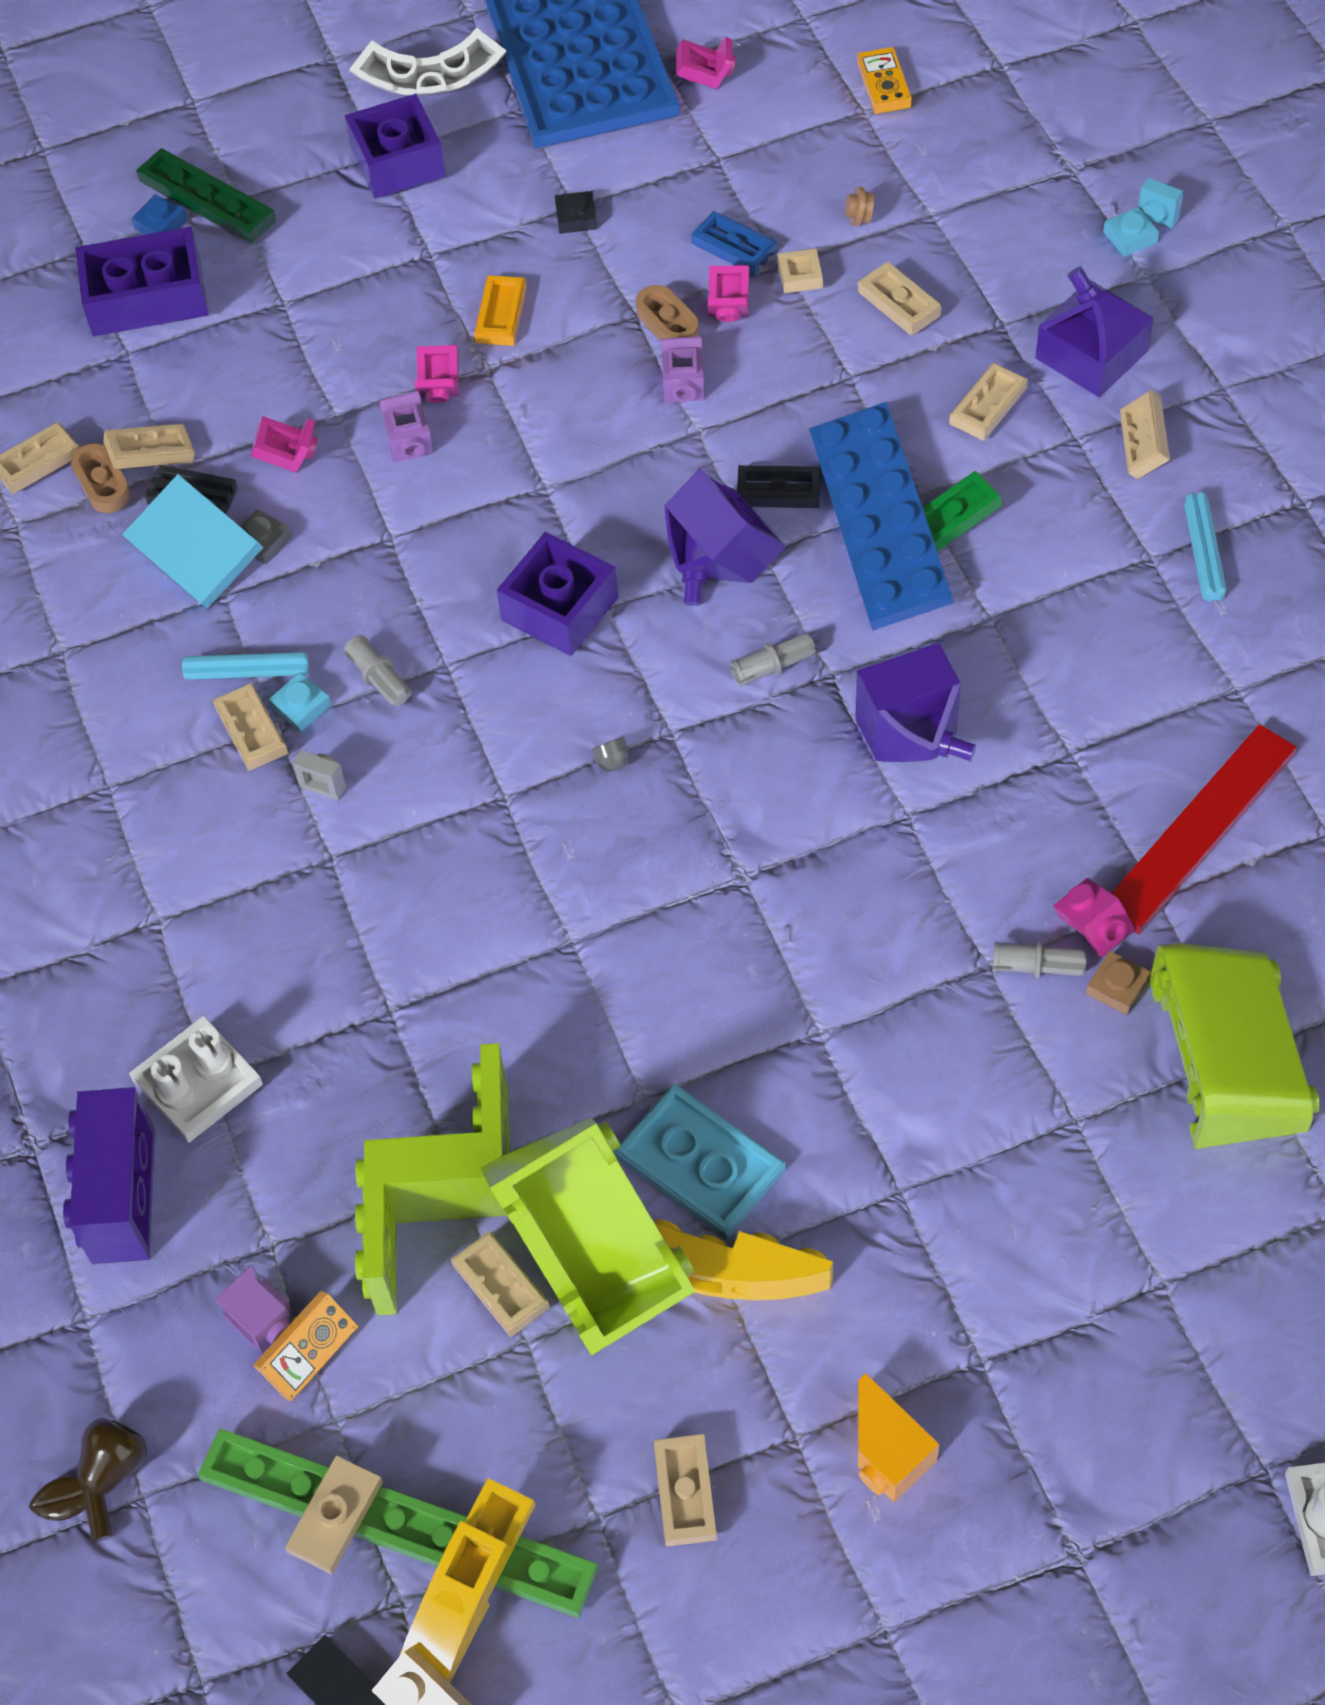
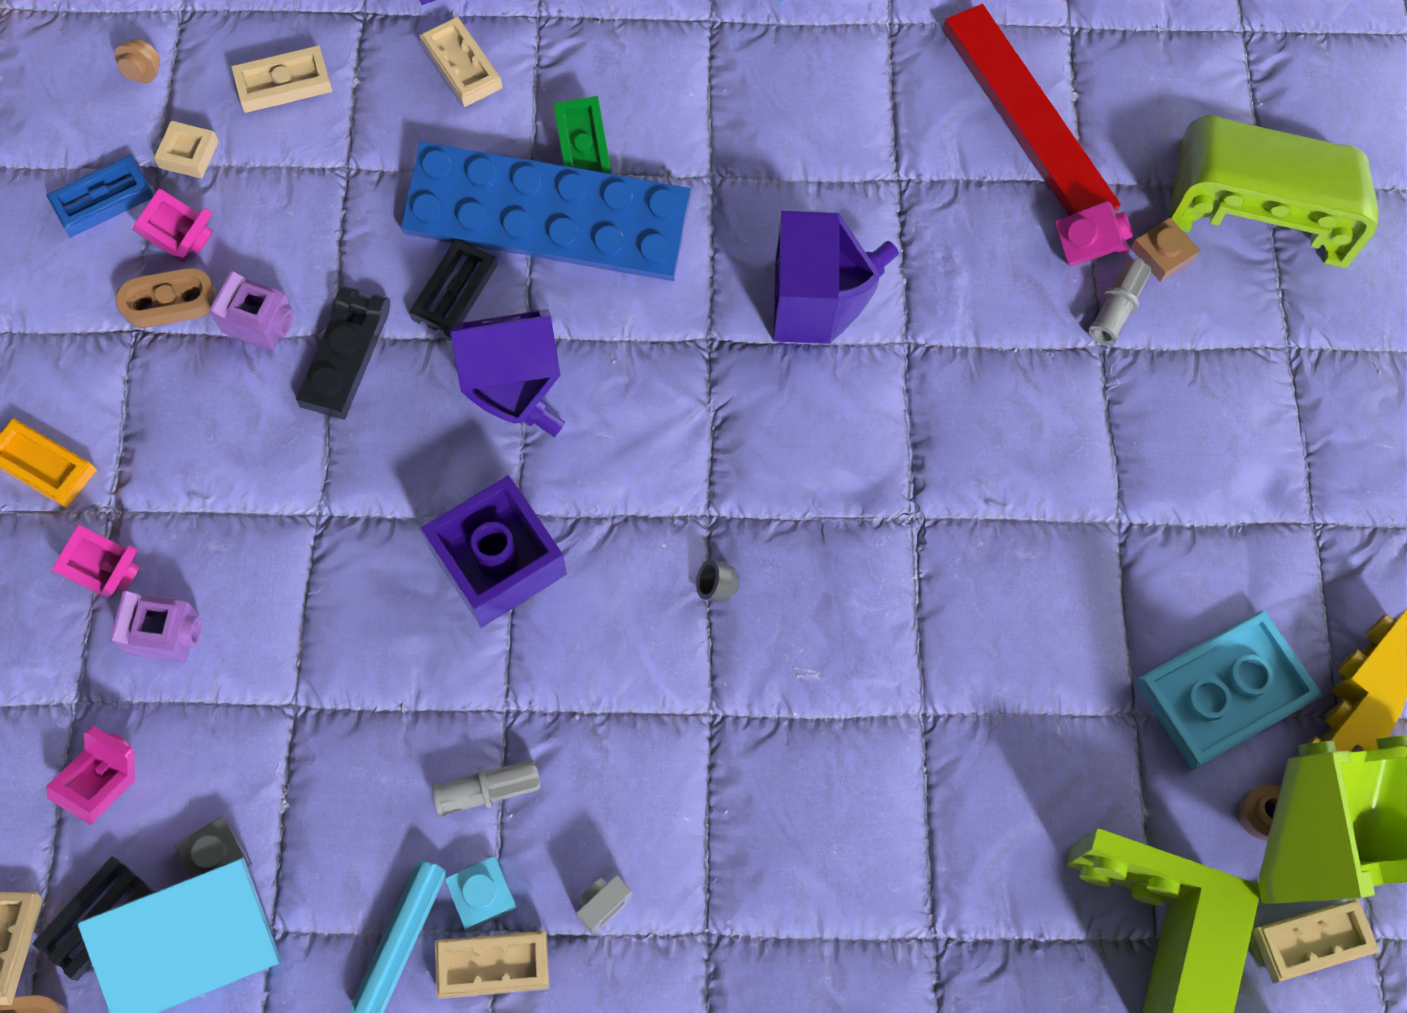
camera: 75 degrees left, 10 degrees up
light grey axle [729,634,816,687] -> none
none -> black plate [296,286,390,420]

